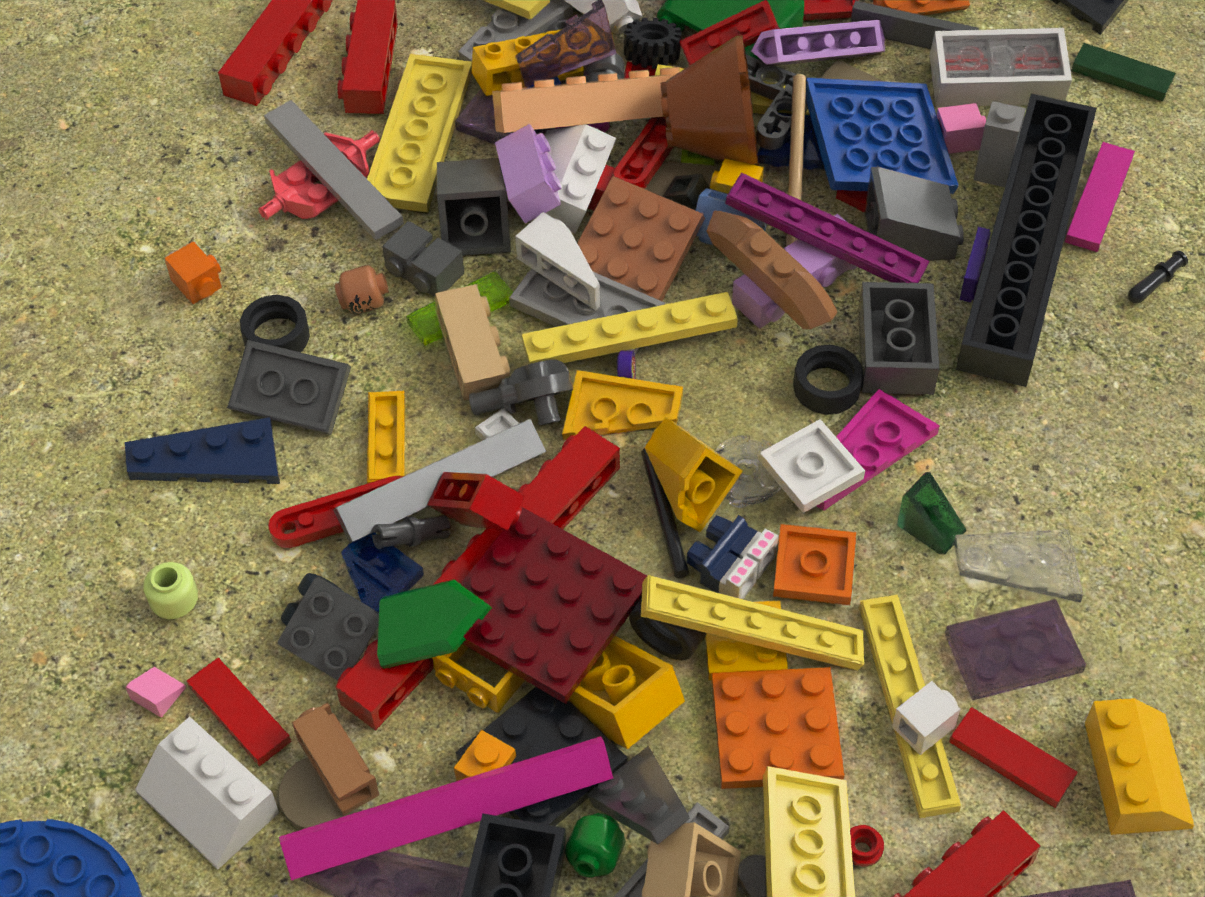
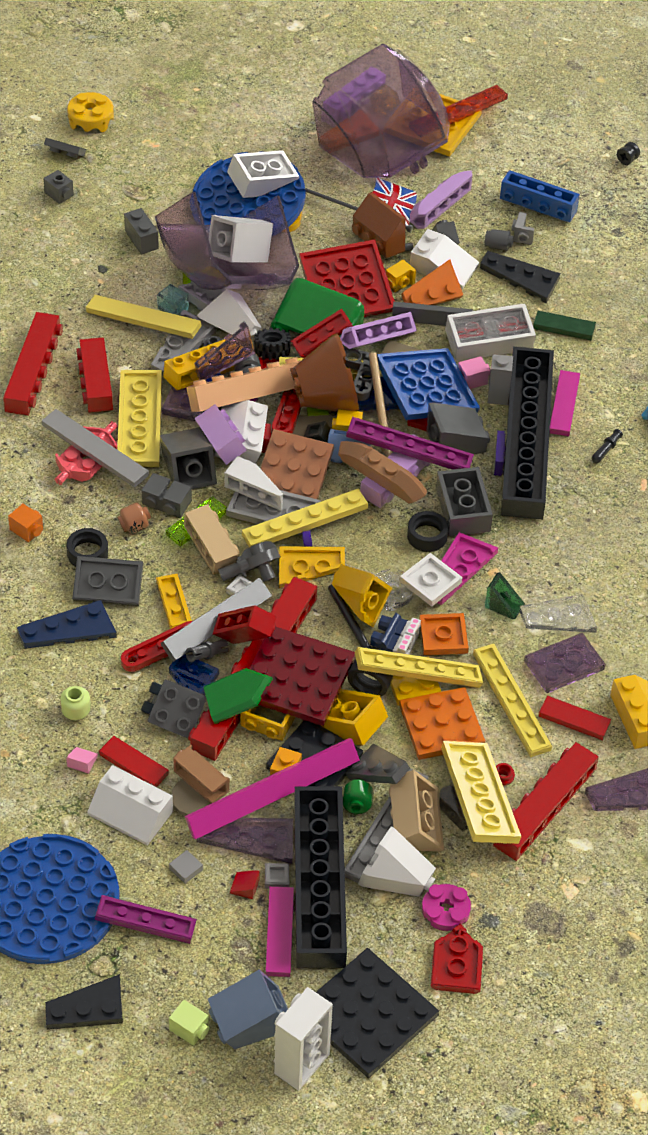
camera: 15 degrees left, 5 degrees down
white brick [892,681,960,755] -> none

